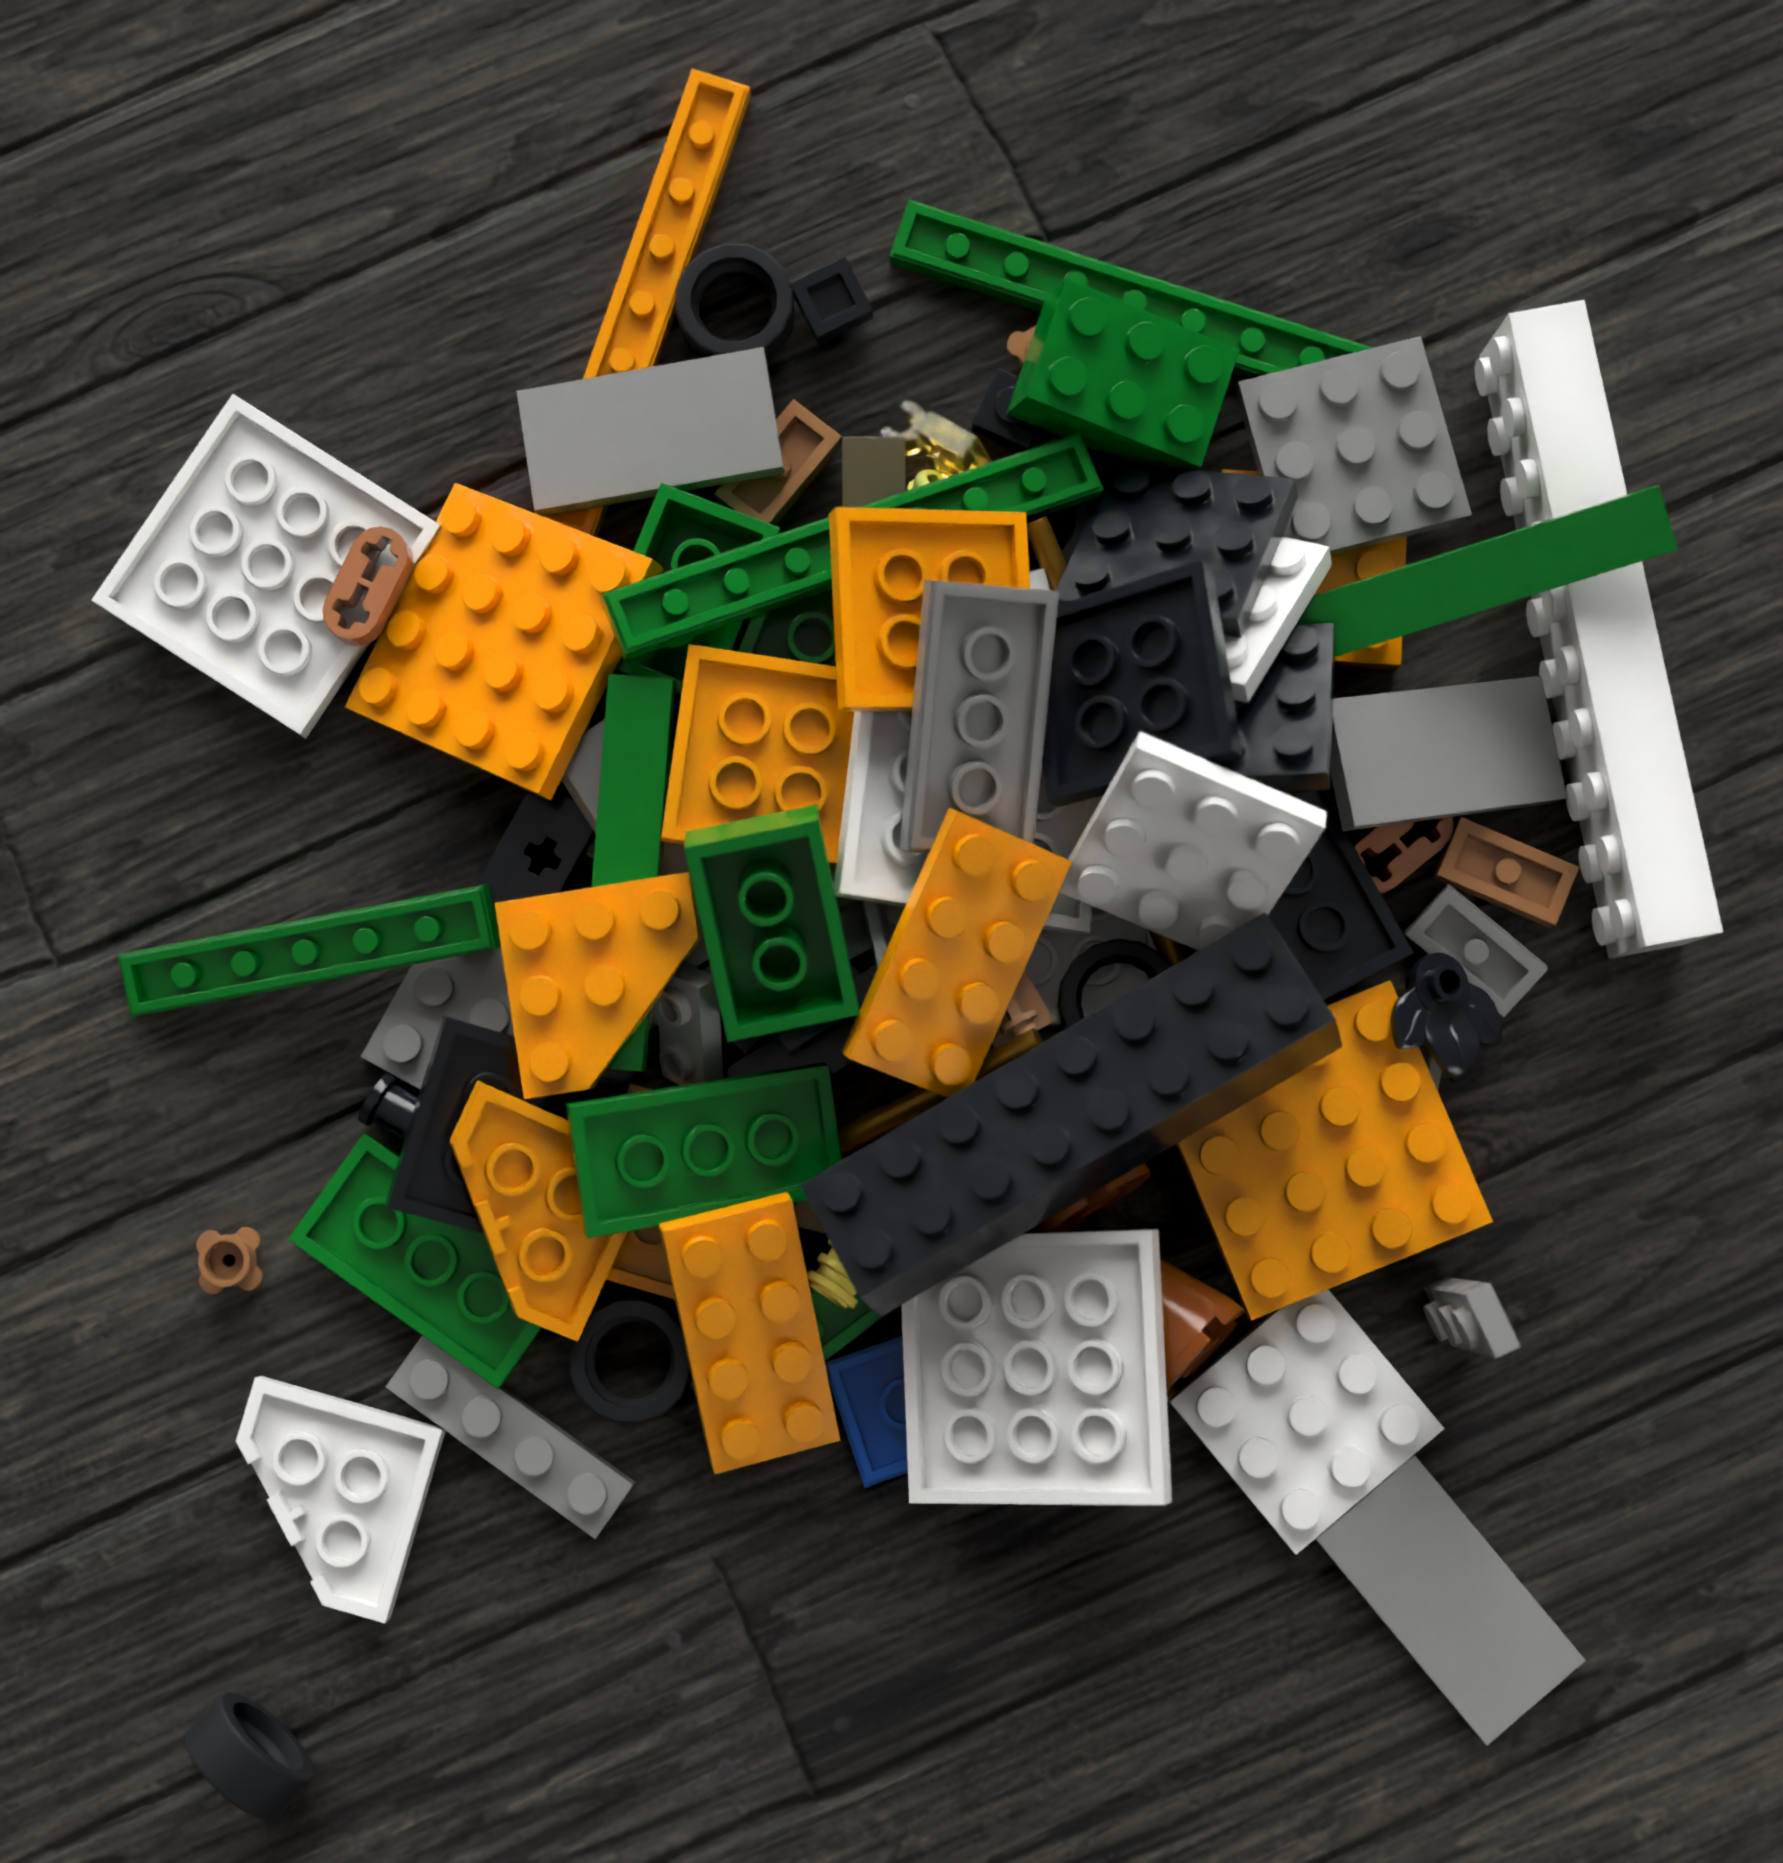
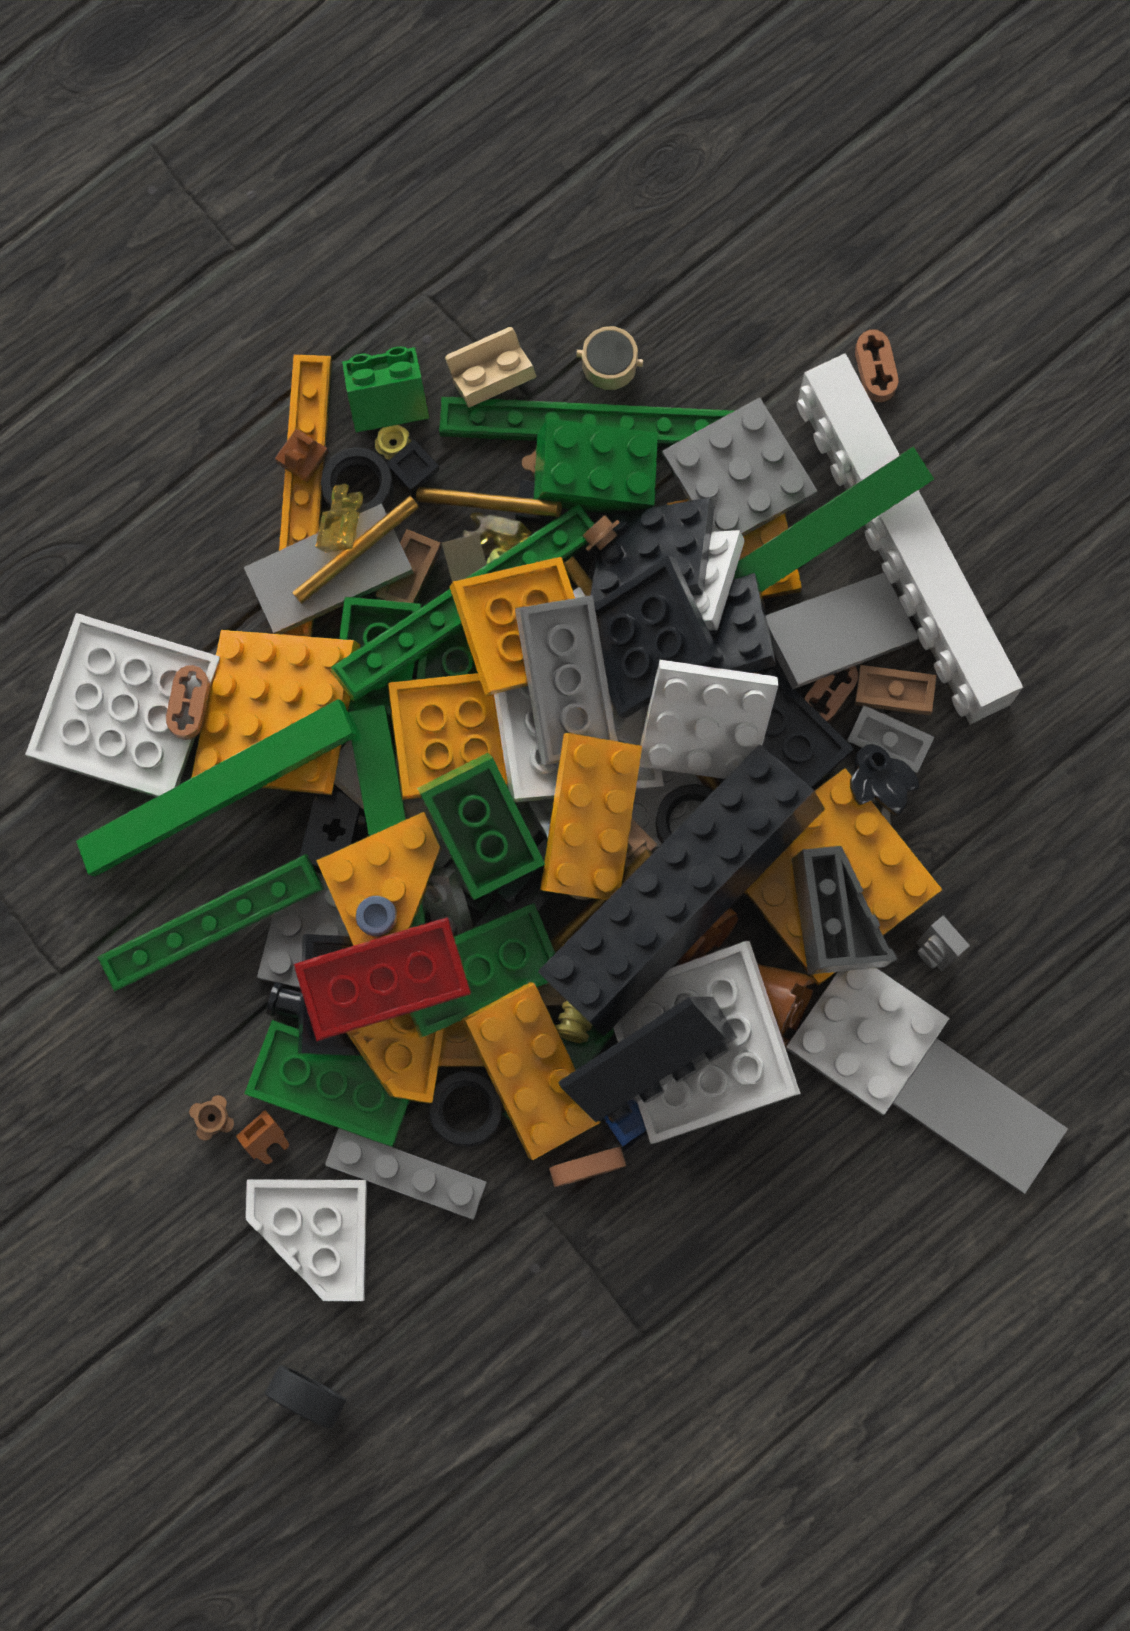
camera: 15 degrees left, 5 degrees down
none -> green tile [76,699,357,877]
none -> dark orange tile [236,1110,289,1164]
none -> dark orange tile [275,429,328,483]
none -> pearl gold bar [292,496,419,604]
none -> red tile [293,917,471,1041]
none -> clear yellow plate [315,484,363,553]
none -> green slope [342,347,429,433]
none -> sand blue tile [356,896,397,936]
none -> light yellow plate [375,425,411,460]
none -> pearl gold bar [416,487,562,517]
none -> tan bracket [445,327,536,408]
none -> nougat beam [549,1147,626,1187]
none -> black slope [558,997,737,1124]
none -> piece [576,326,644,390]
none -> medium nougat plate [582,515,620,551]
none -> dark grey wedge [792,846,897,975]
none -> nougat beam [855,330,898,402]

